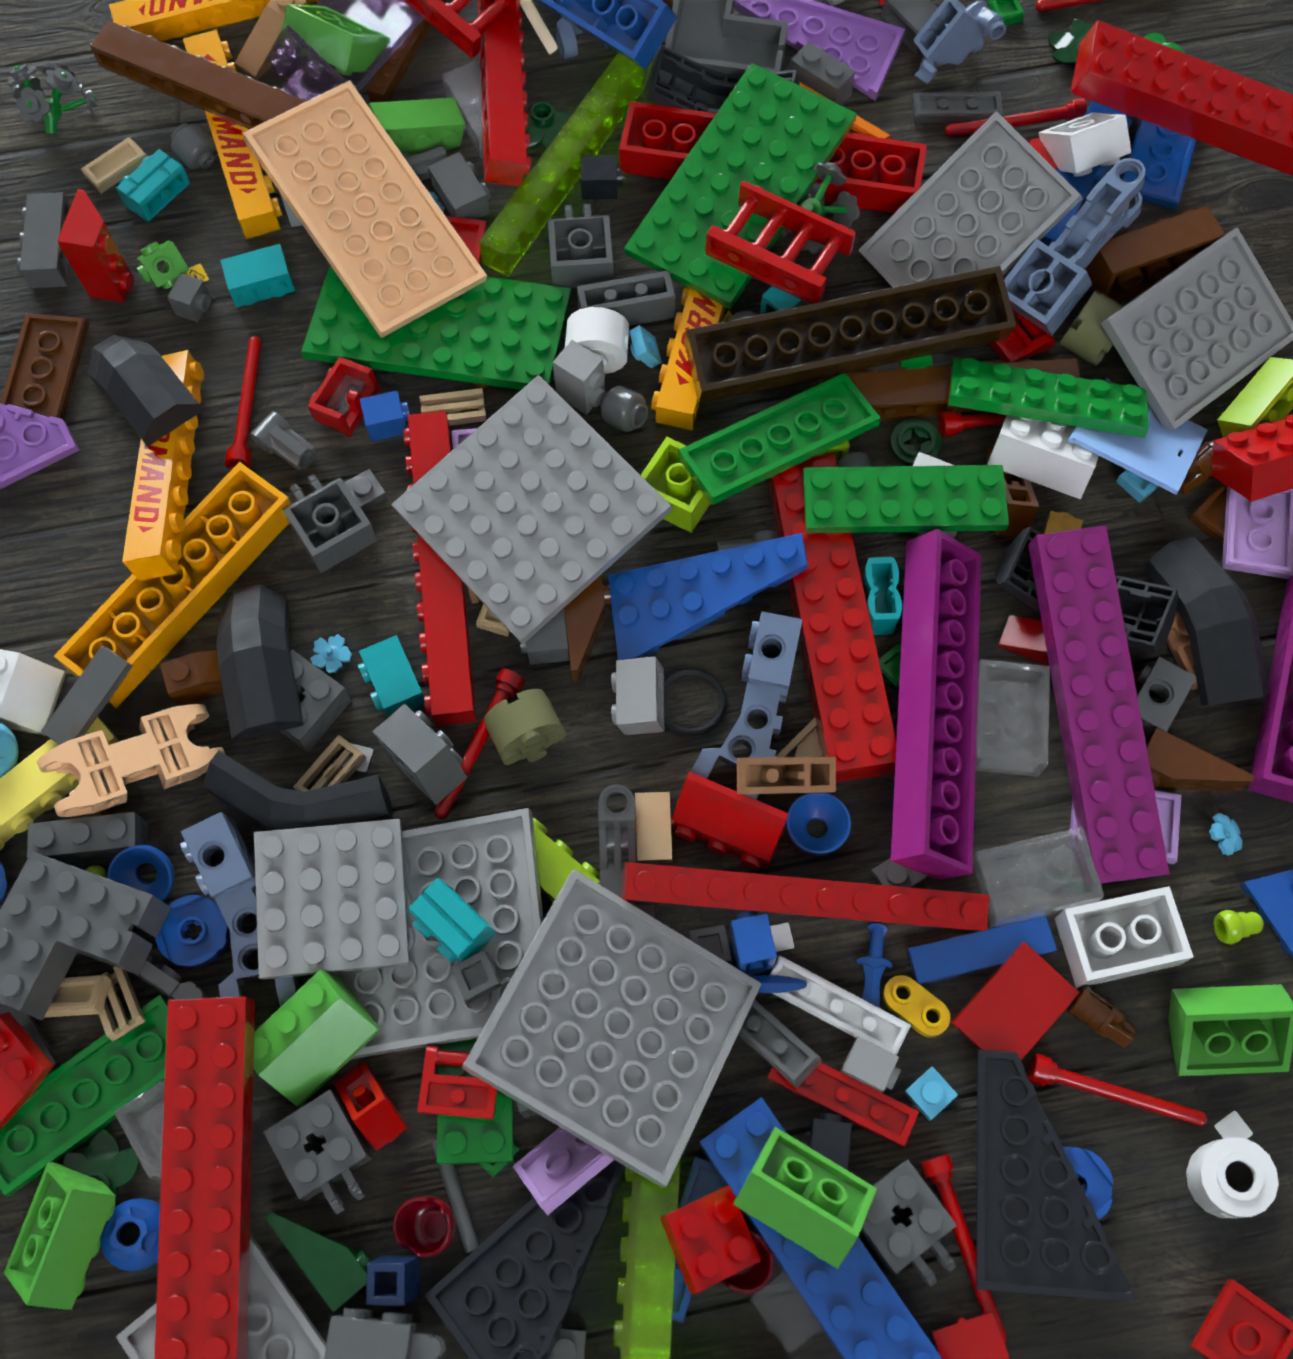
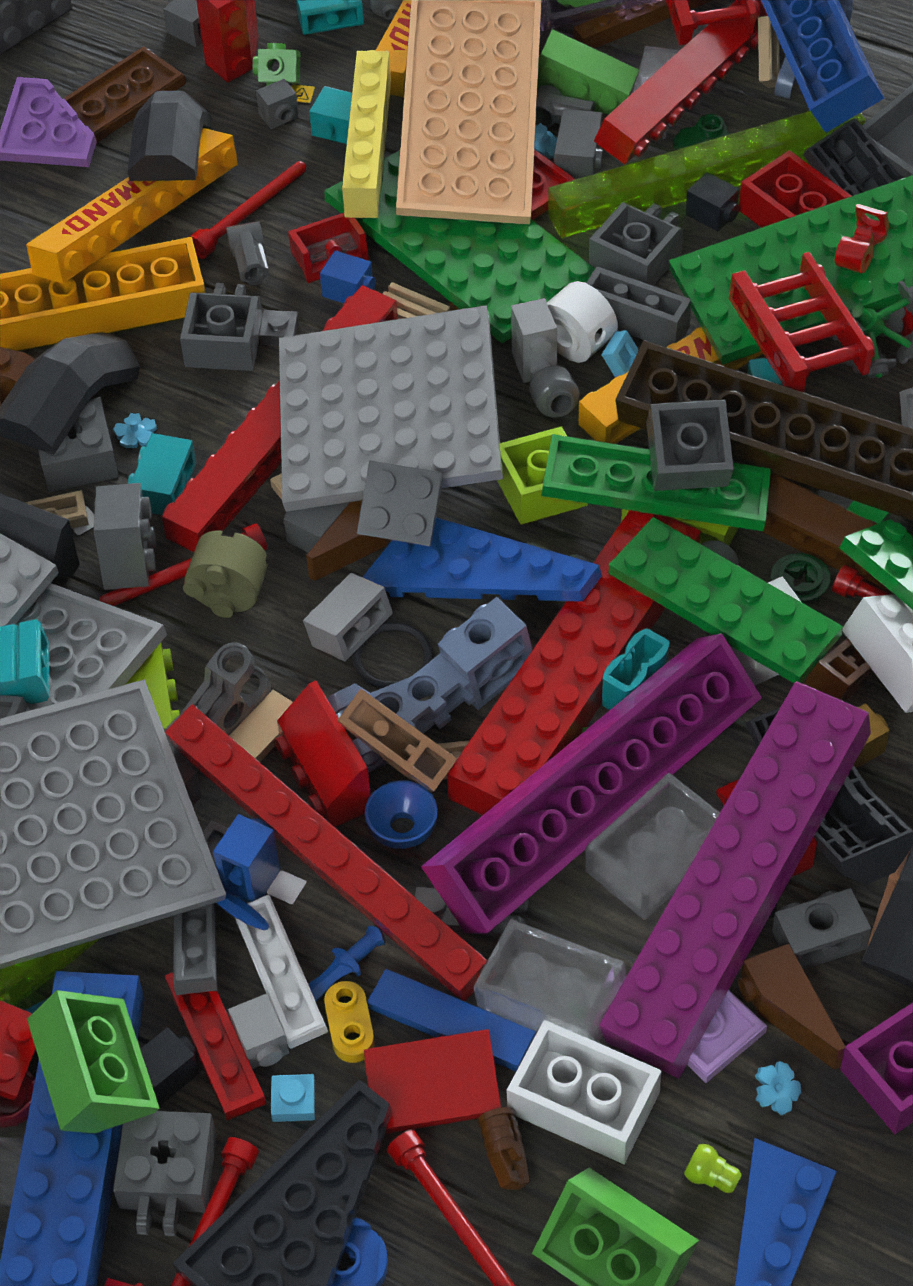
camera: 40 degrees right, 15 degrees down
none -> light yellow brick [342,50,391,218]
none -> dark grey plate [357,460,444,546]
none -> dark grey brick [646,400,734,491]
none -> red leg [835,204,889,273]

